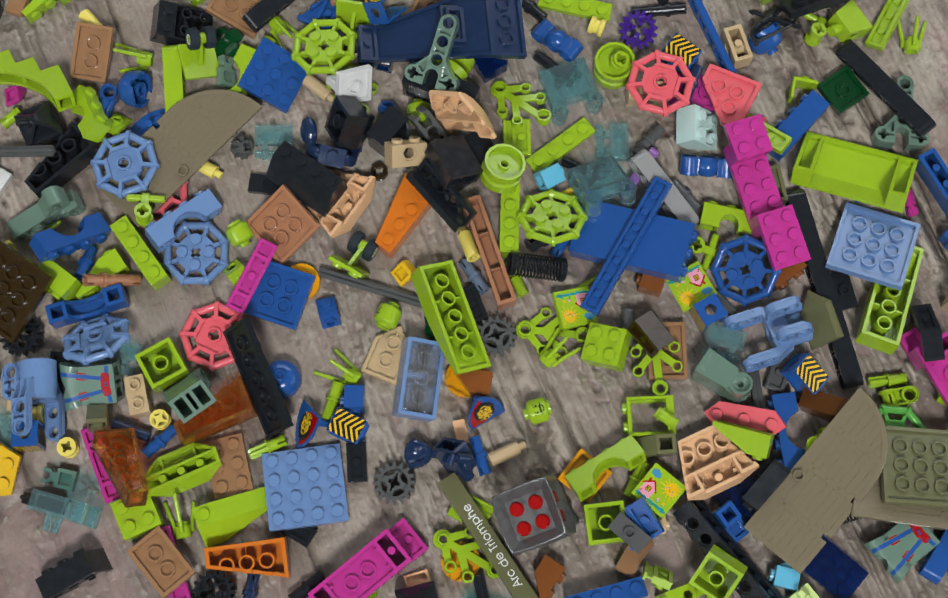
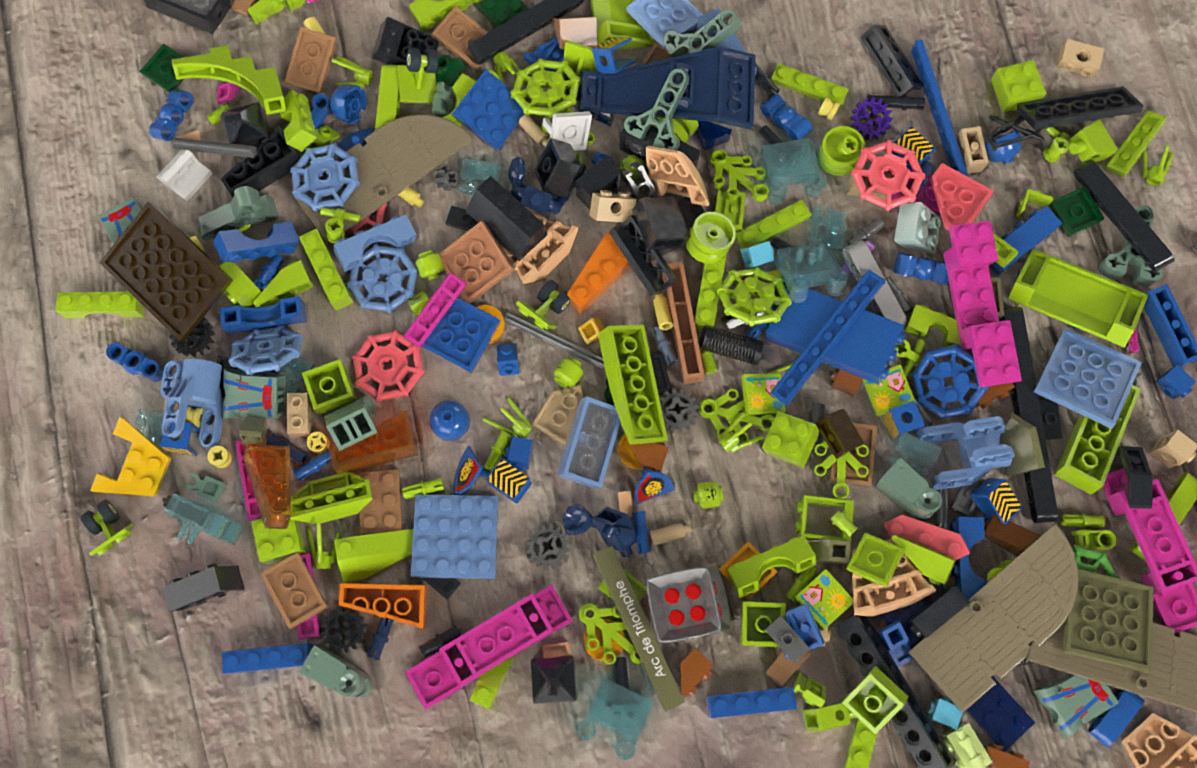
camera: 10 degrees right, 0 degrees up
nougat pin [82,272,141,288] -> none
black plate [223,317,294,439] -> none
black plate [346,442,368,483] -> none
dark brown bush [371,163,388,181] -> none
none -> lime tile [847,532,905,588]

